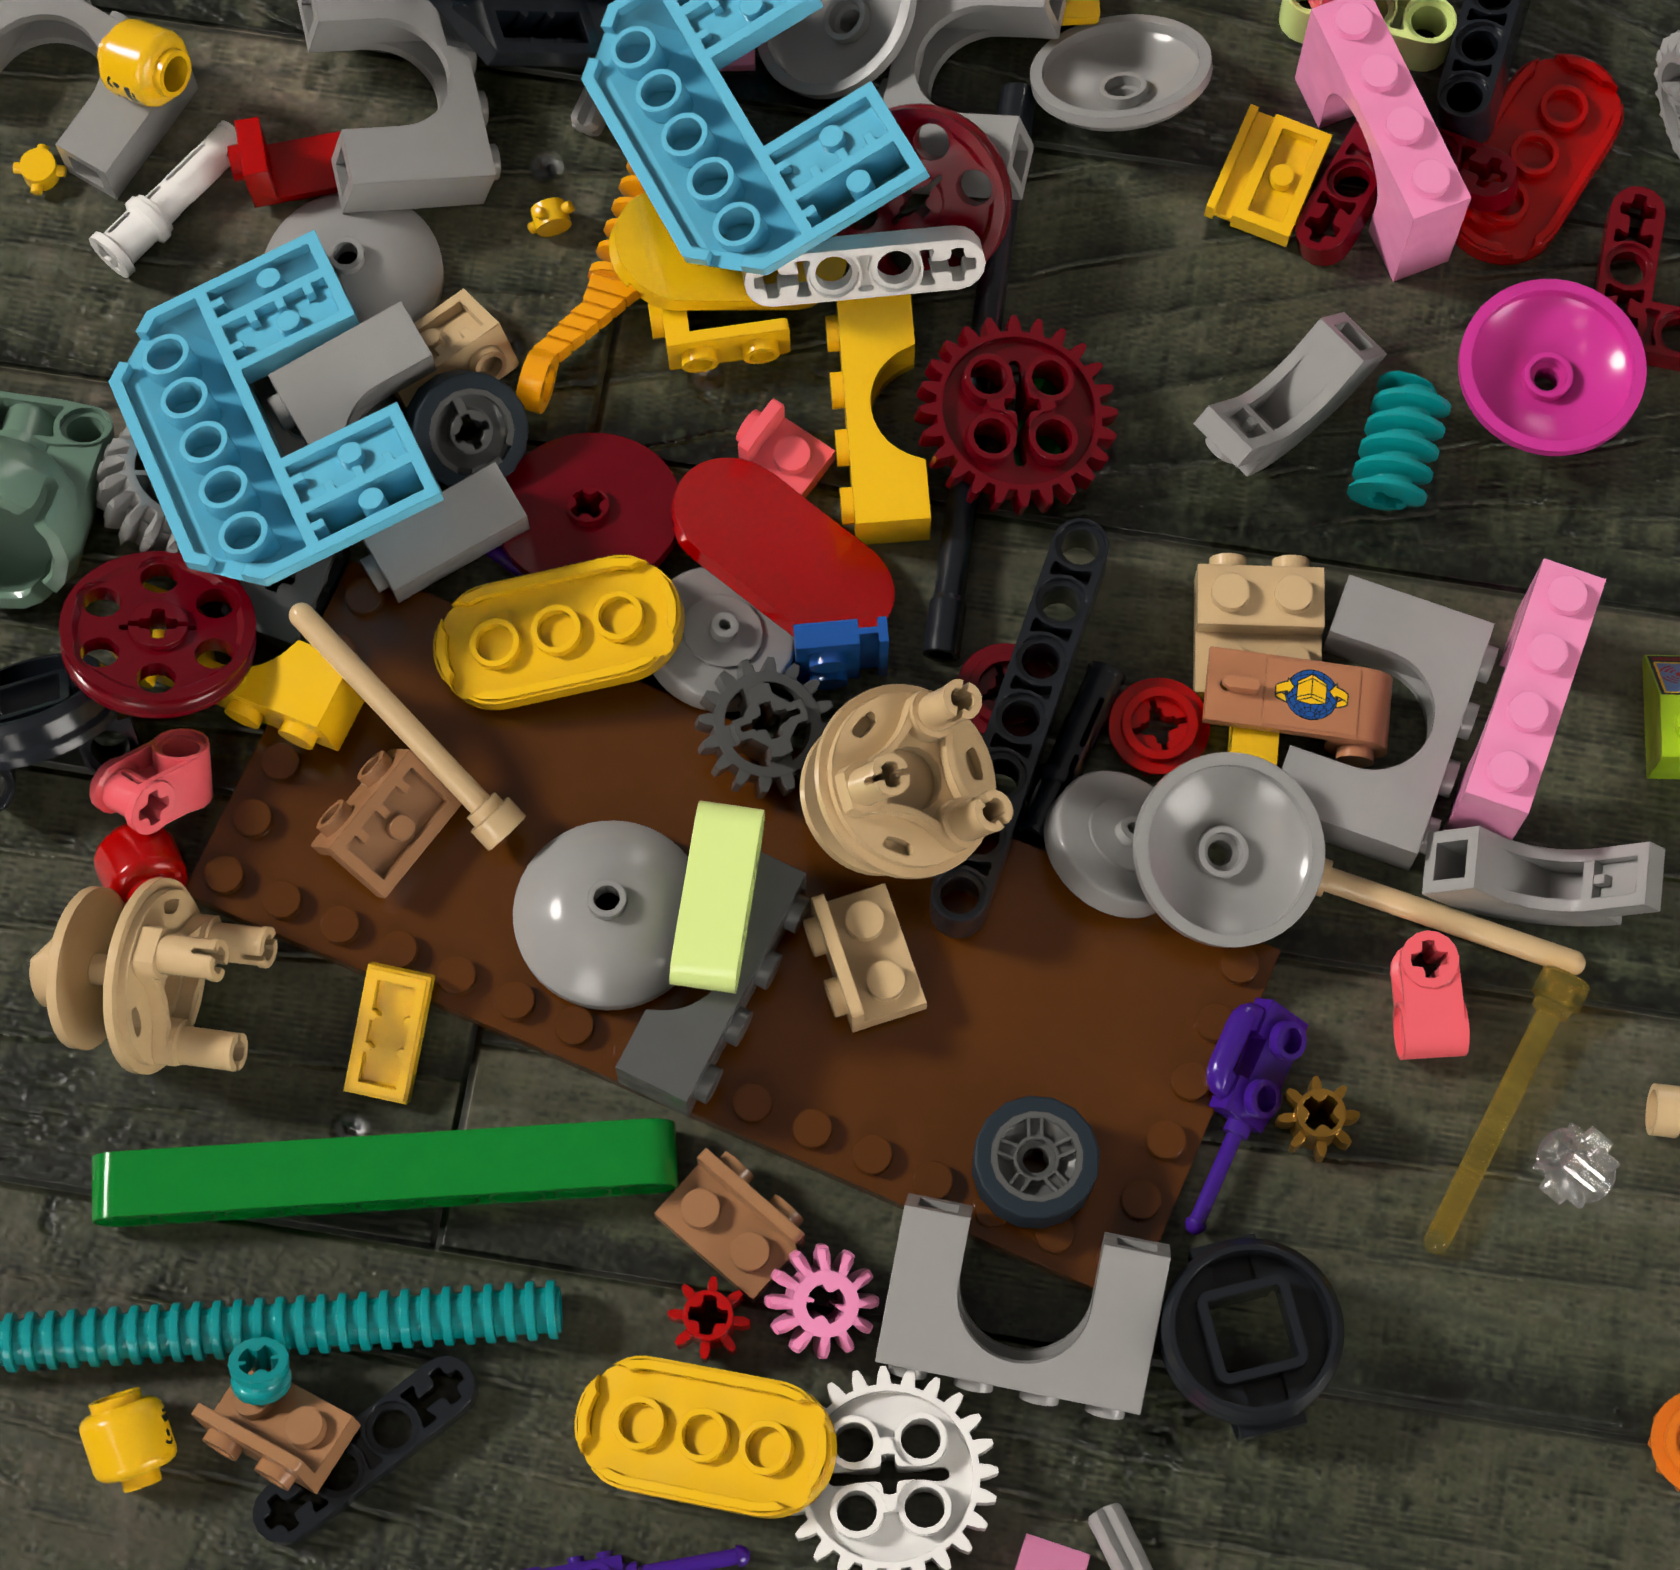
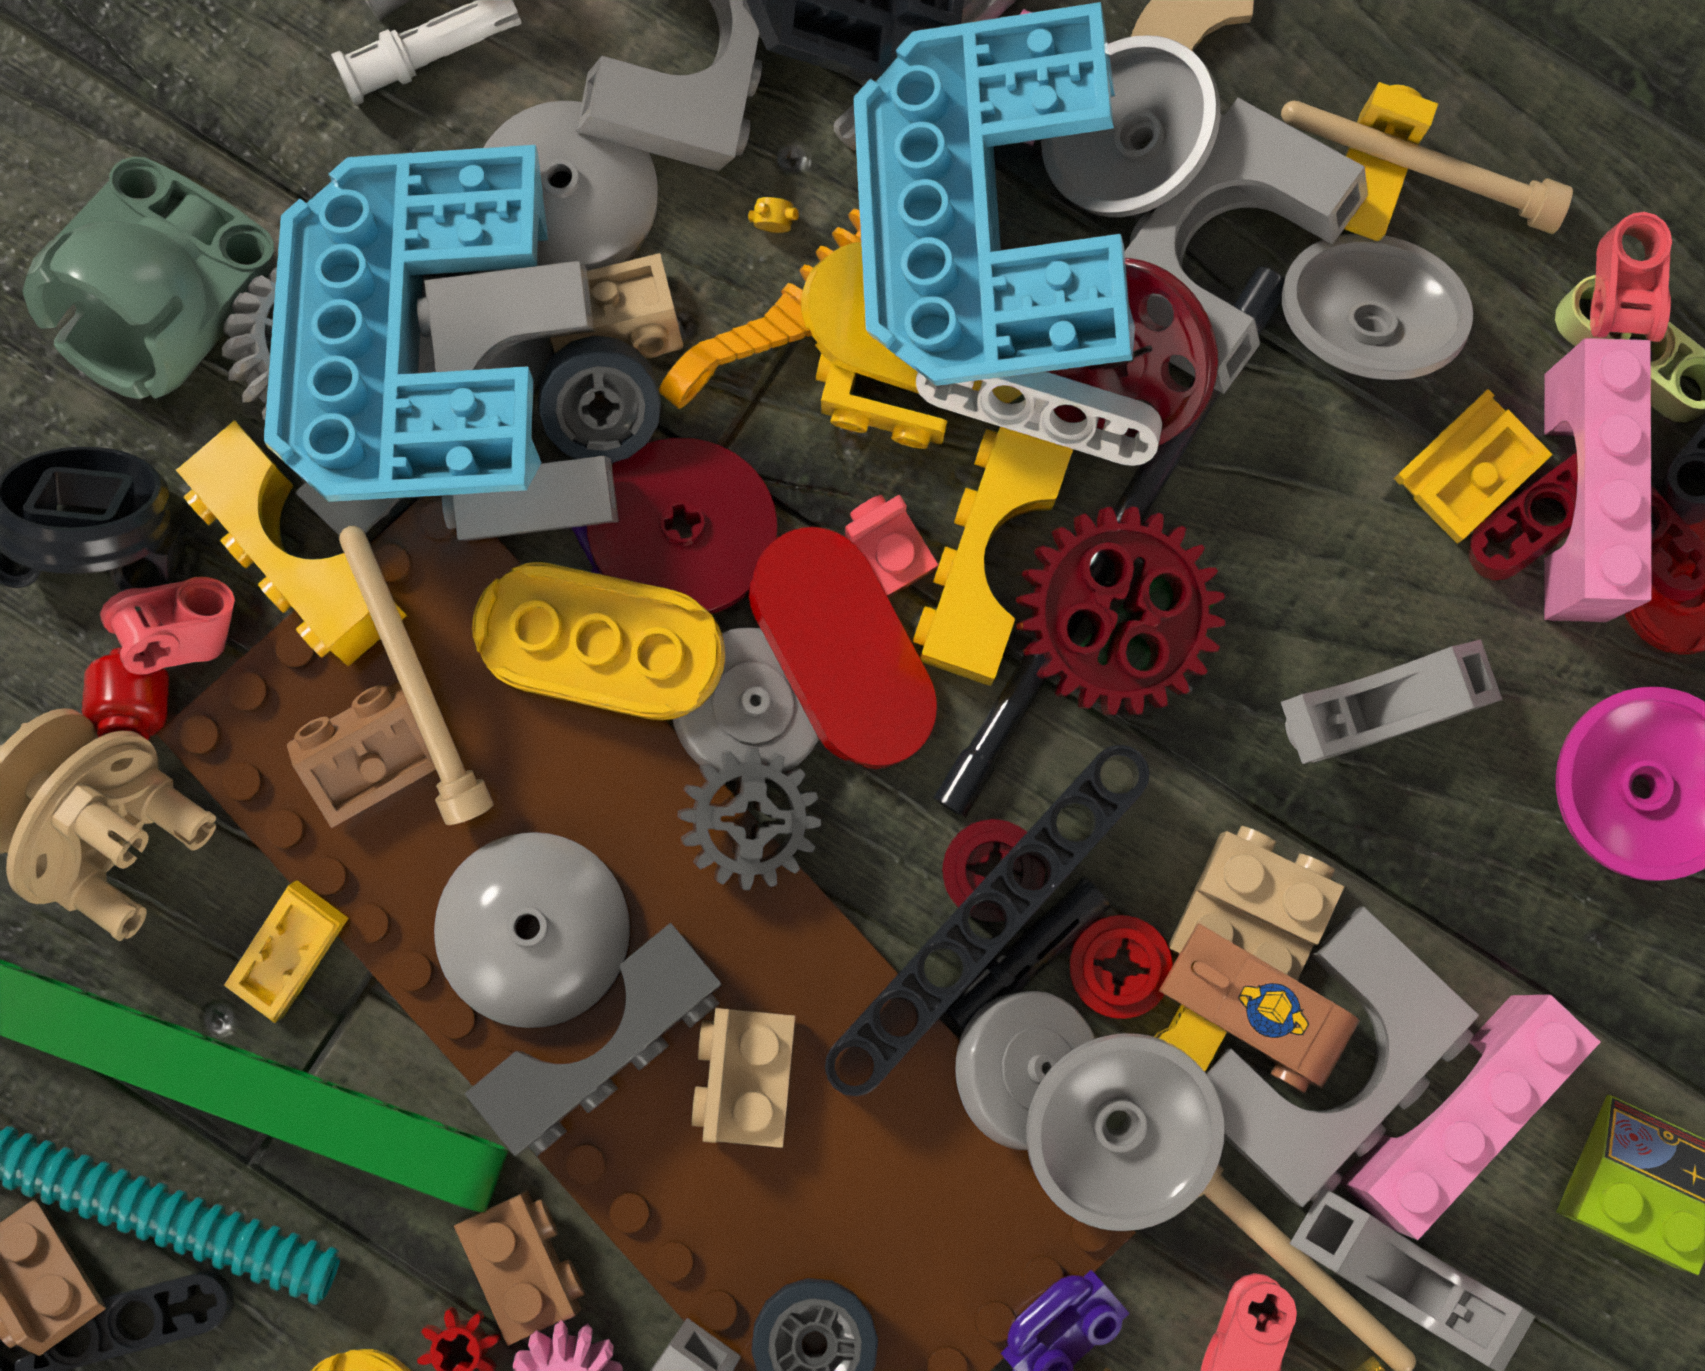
camera: 20 degrees right, 10 degrees up
dark red wedge [59,551,256,719] -> none
red bracket [227,117,355,208] -> none
teal bush [228,1337,292,1405] -> none
yellowish green beam [669,800,765,994] -> none
blue plate [793,616,889,690] -> none
tan piece [800,679,1013,879] -> none
teal piece [1347,371,1452,511] -> none

